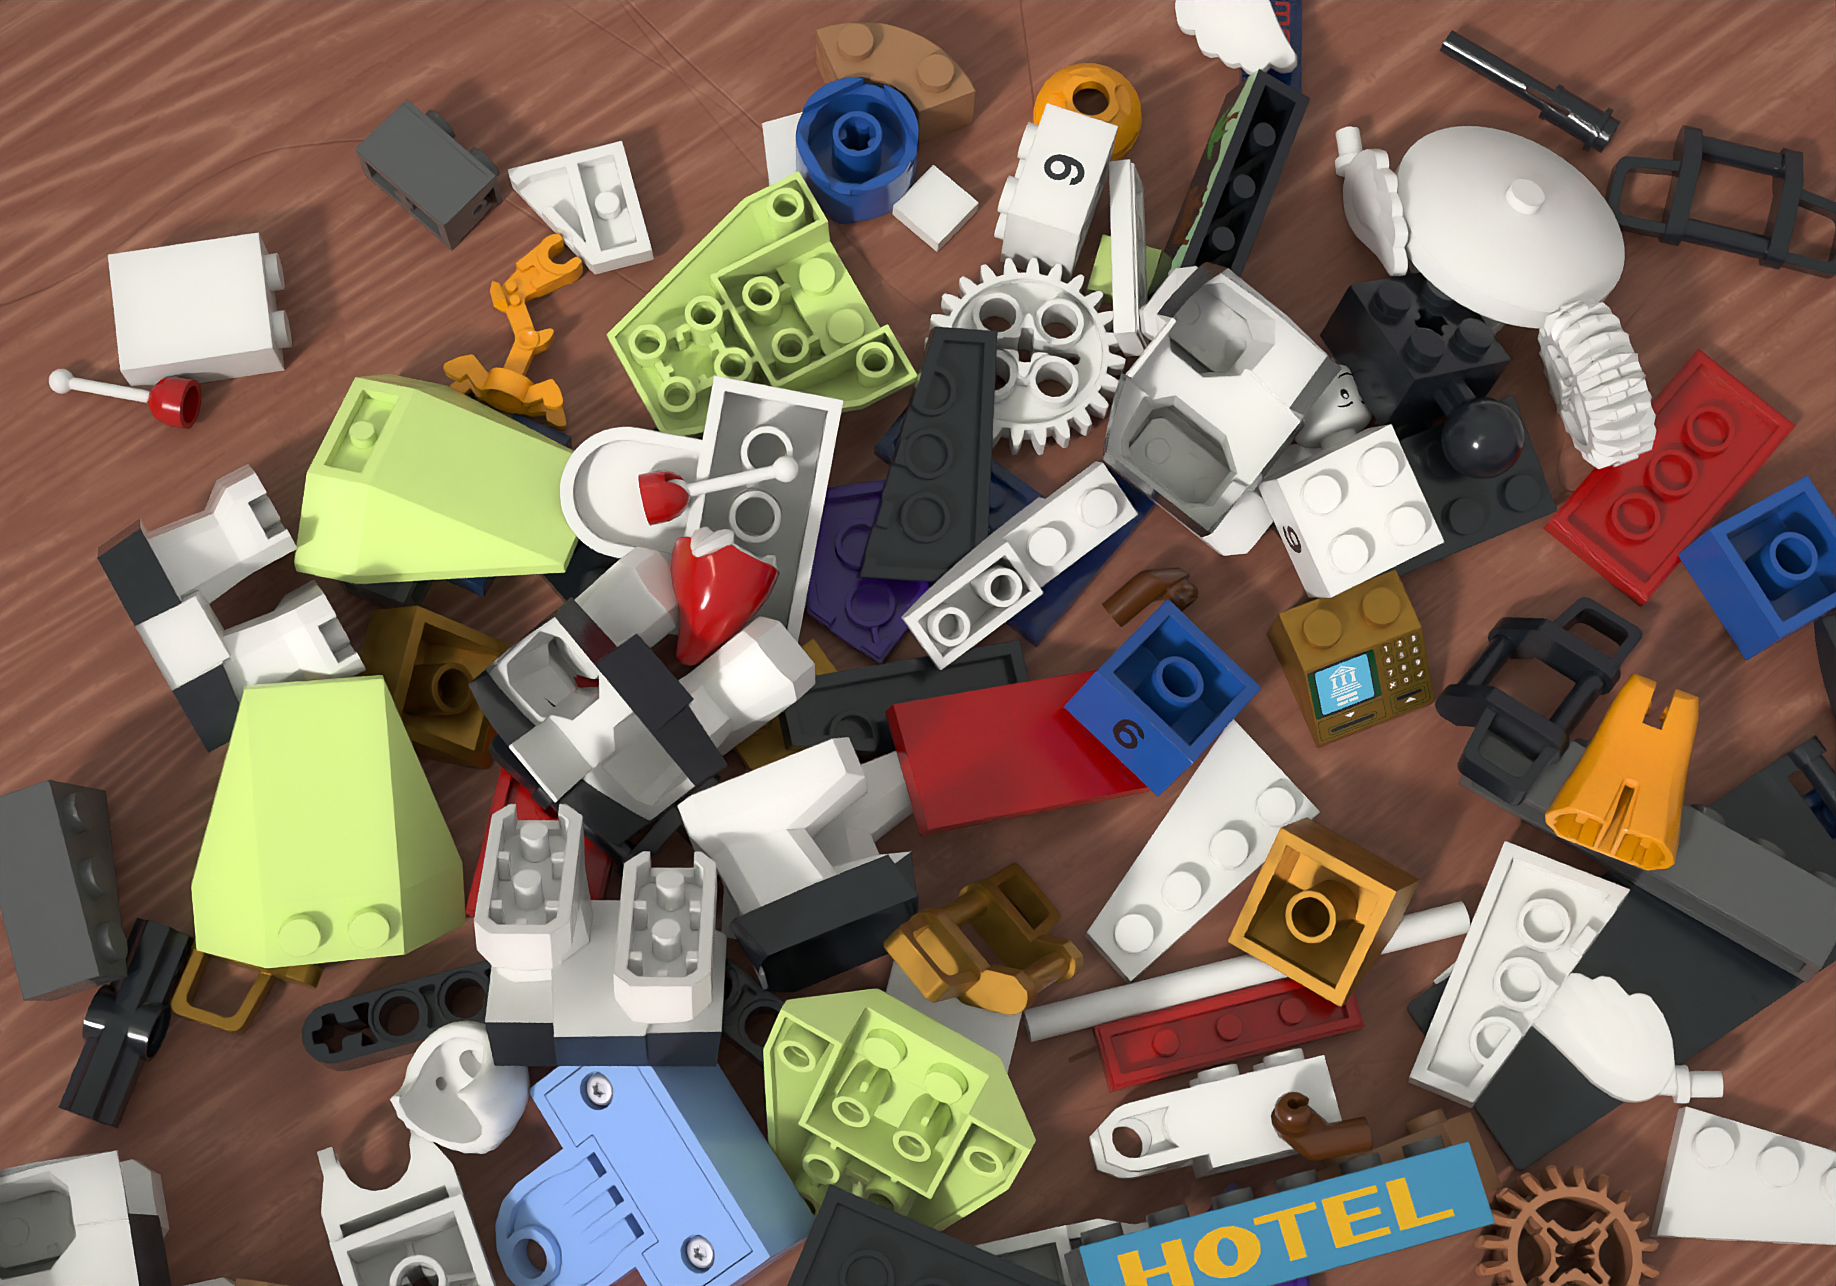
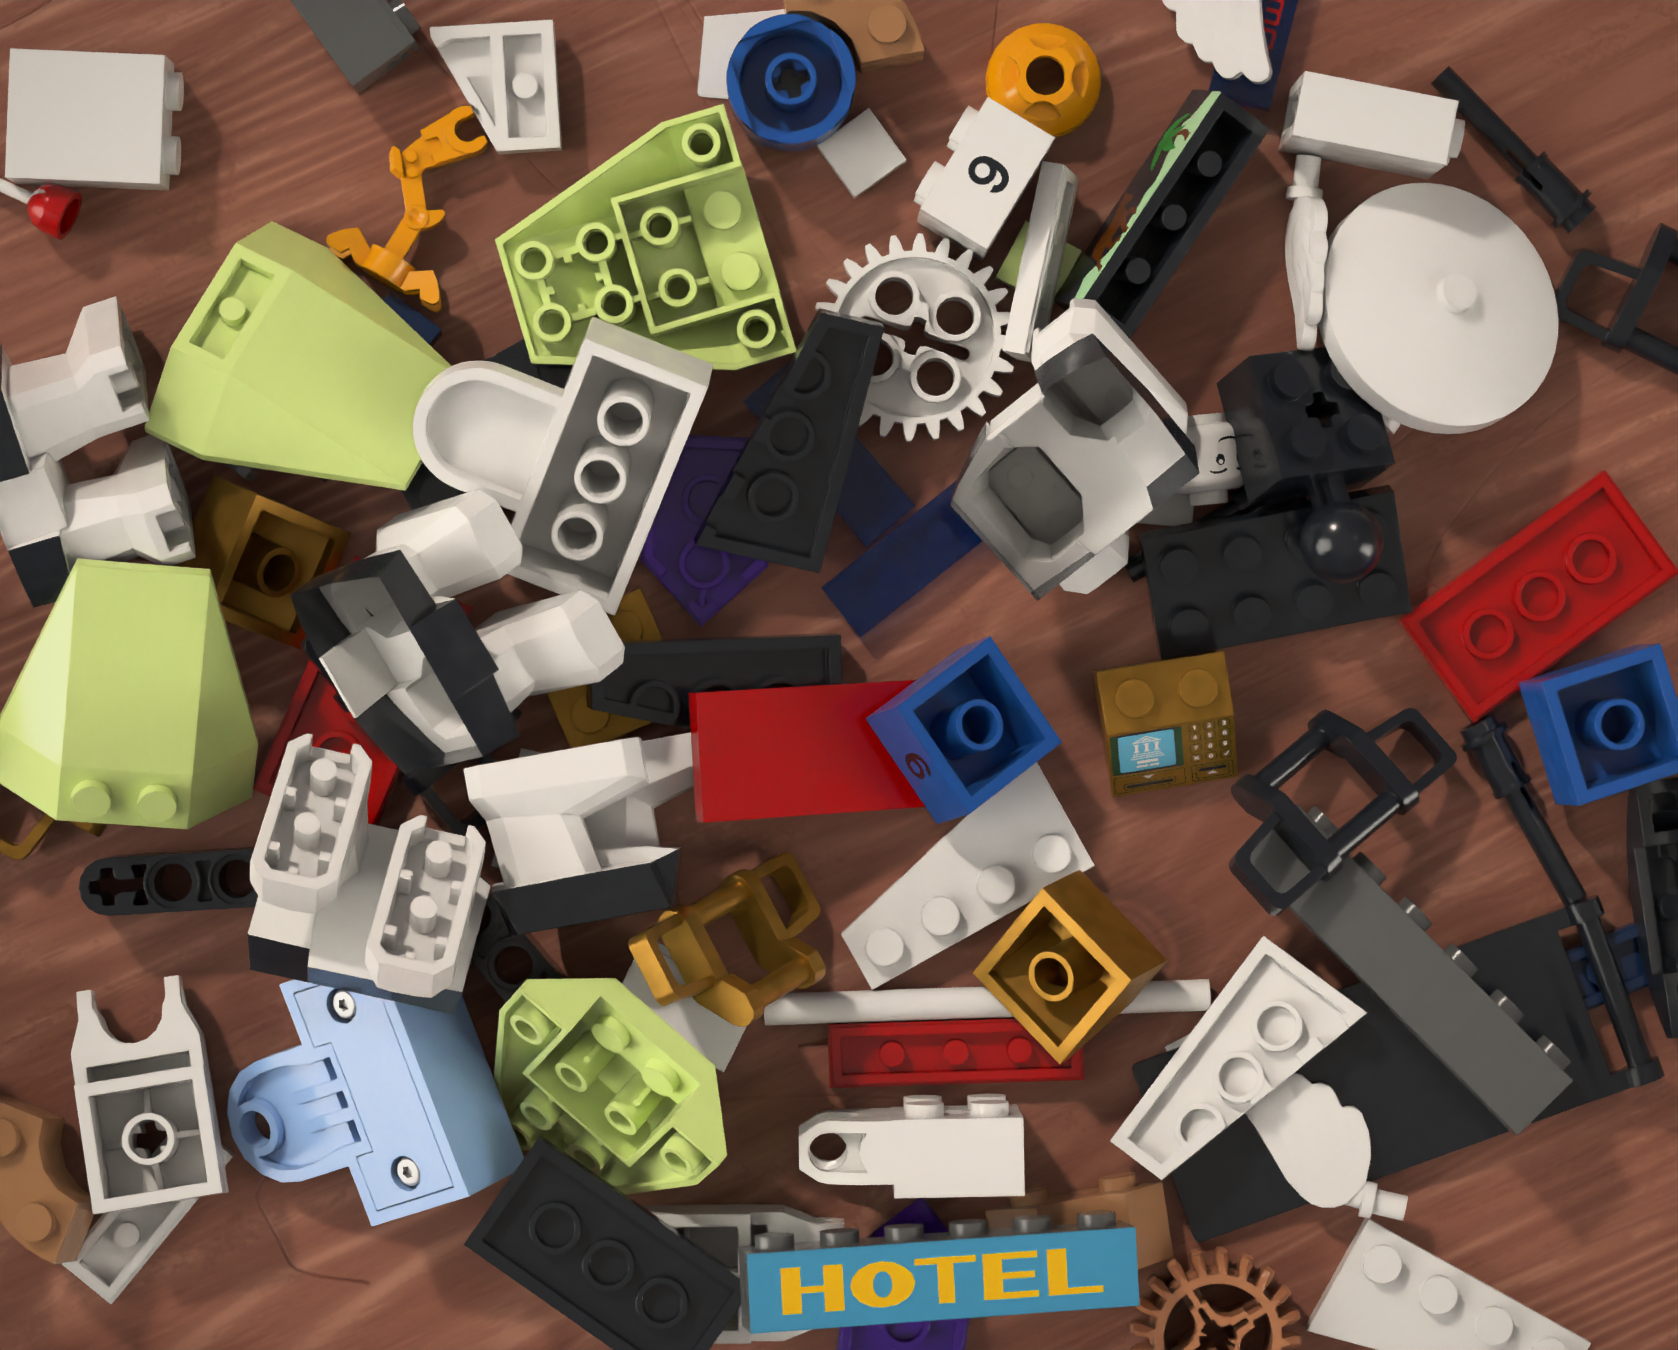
camera: 20 degrees right, 15 degrees up
white piece [390,1020,531,1154] -> none
hinge [638,456,799,526] -> none
red hat [670,527,780,666] -> none
white slope [901,461,1138,670] -> none
reddish brown arm [1102,567,1198,627] -> none
white brick [1258,424,1444,598] -> none
reddish brown arm [1271,1092,1373,1161] -> none
white gear [1538,298,1656,469] -> none
light orange piece [1545,673,1700,871] -> none
none -> white brick [1278,71,1465,180]
none -> black pin [1460,713,1587,906]

